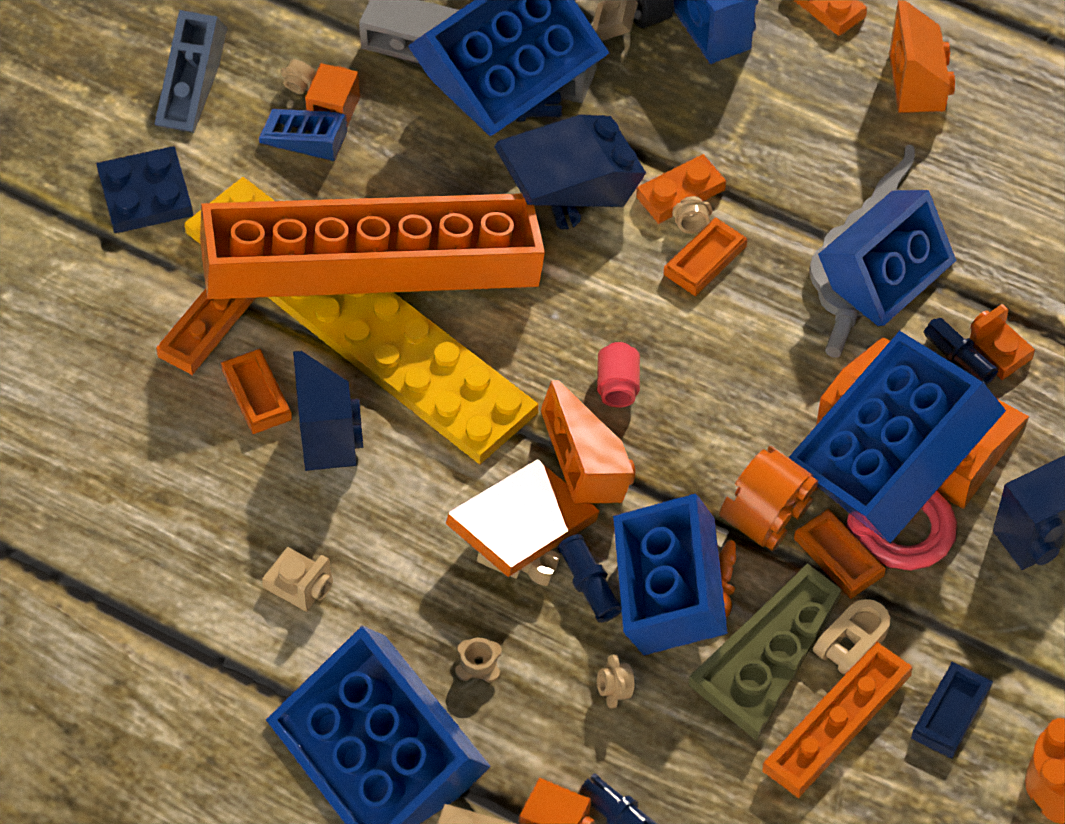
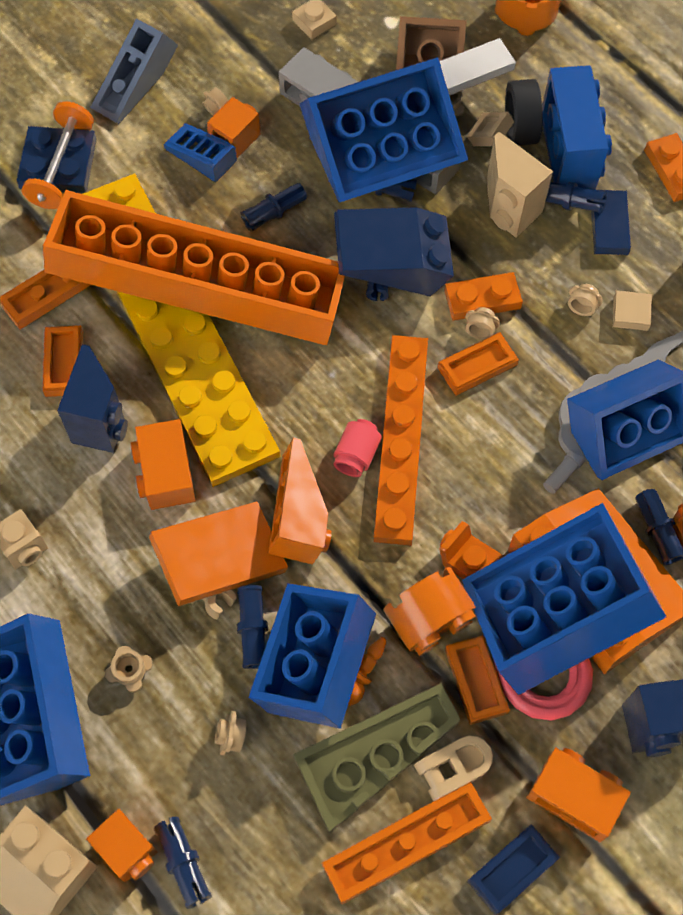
camera: 20 degrees right, 10 degrees up
none -> orange axle [21,101,94,209]
none -> orange brick [131,419,196,510]
none -> dark blue axle [240,183,307,232]
none -> orange plate [374,335,428,546]
none -> orange bracket [439,521,503,579]
none -> tan slope [487,132,553,237]
none -> orange brick [526,747,631,843]
none -> dark blue pin [545,182,607,213]
none -> tan plate [568,284,603,316]
none -> dark blue tile [591,190,631,255]
none -> tan tile [613,290,652,331]

